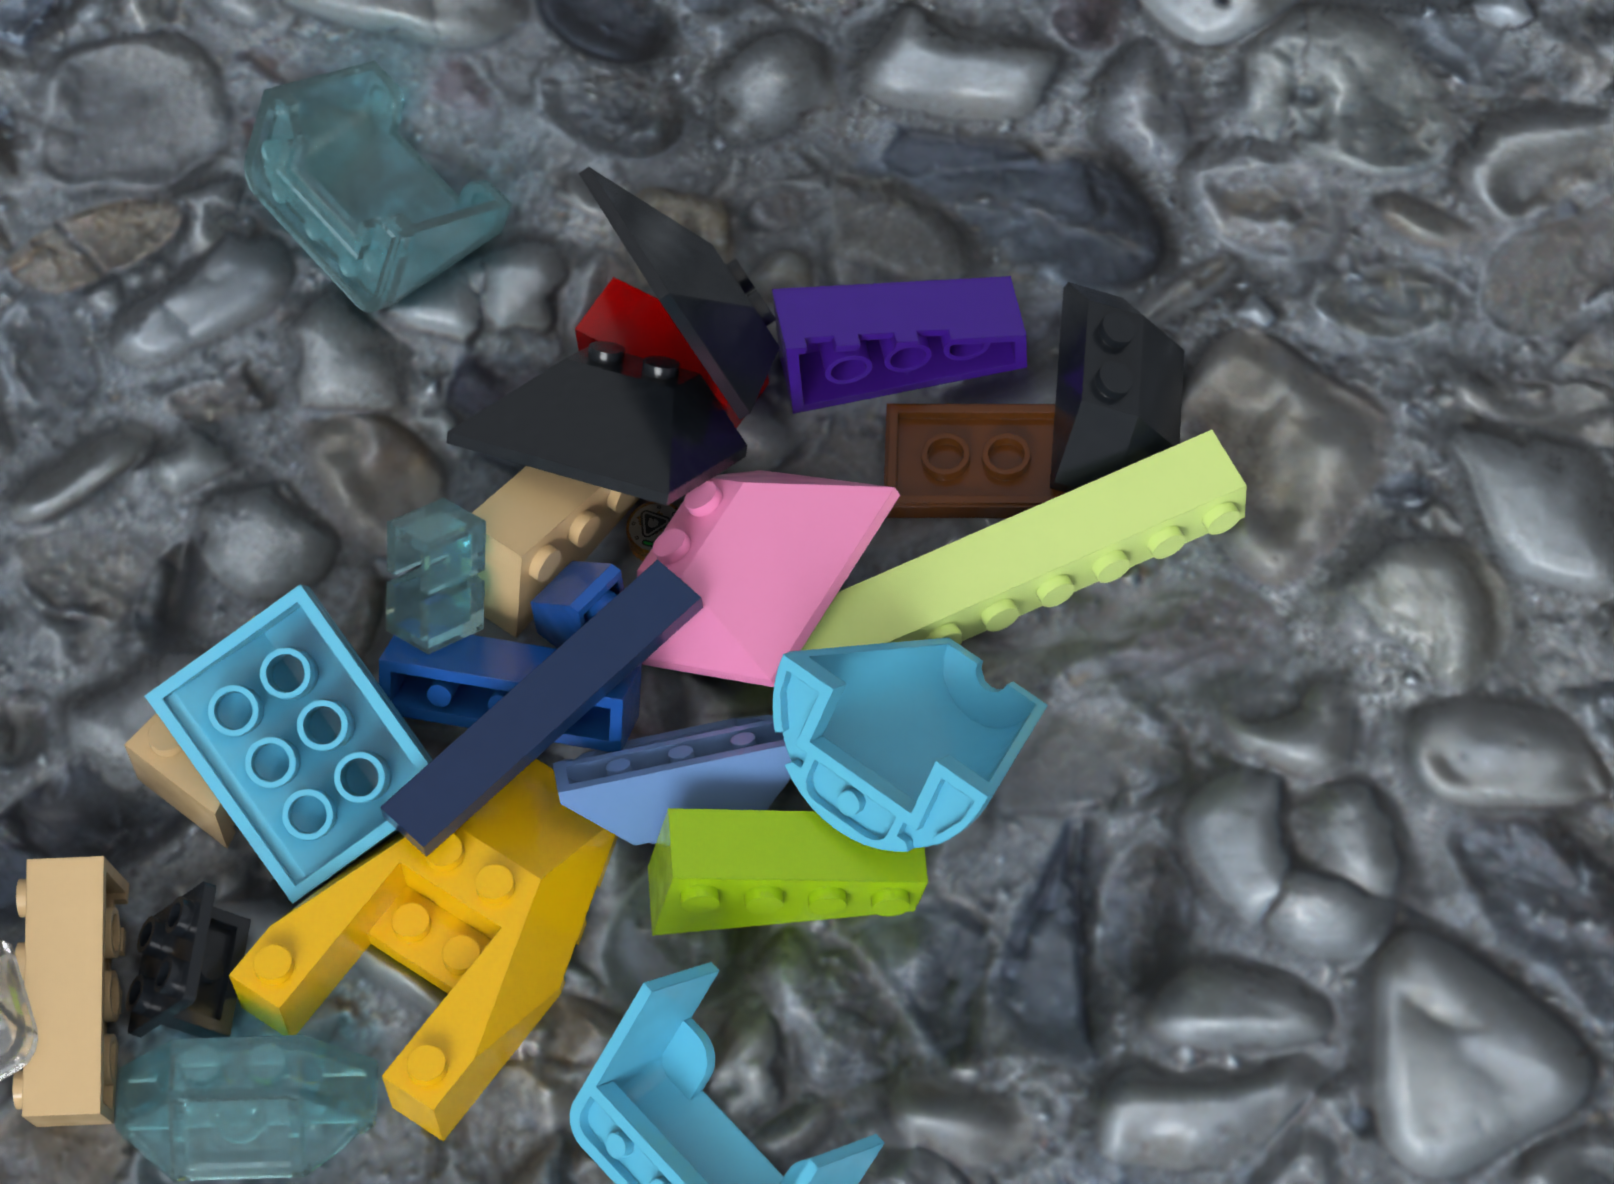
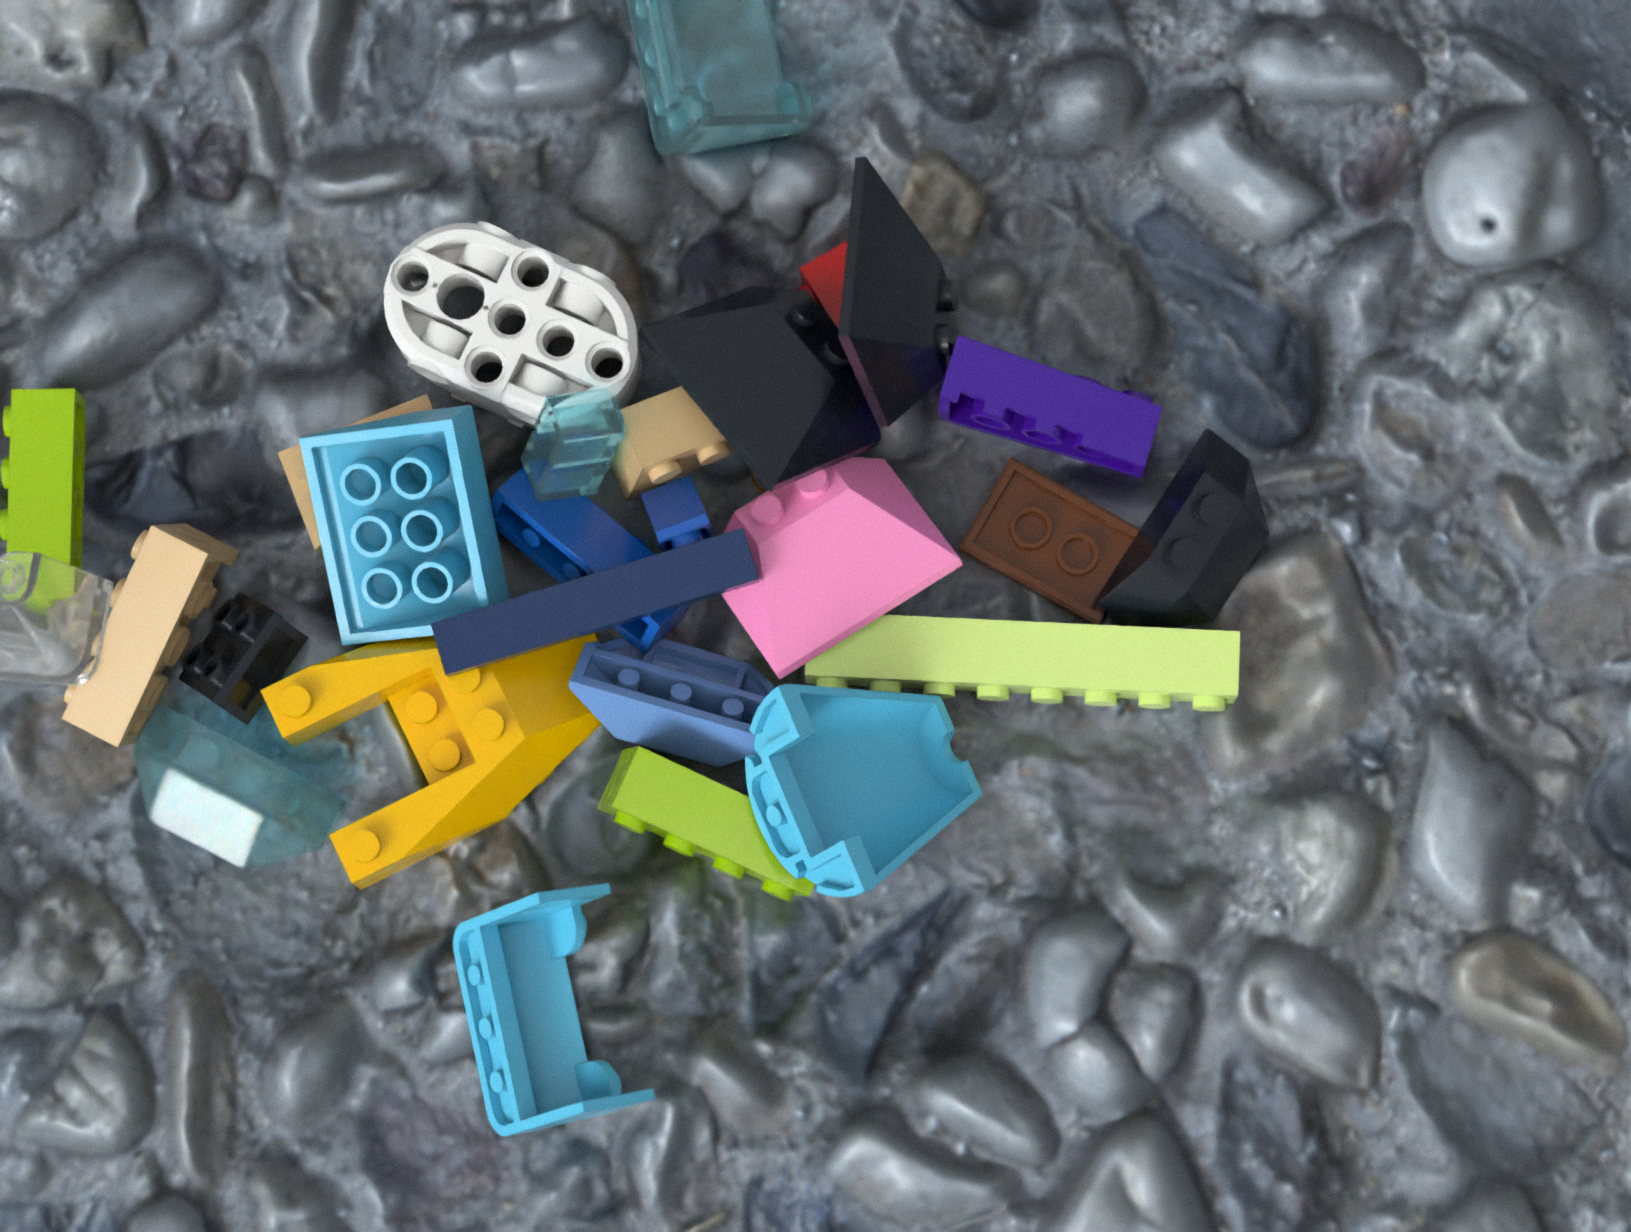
camera: 30 degrees right, 20 degrees up
none -> white piece [383,221,643,436]

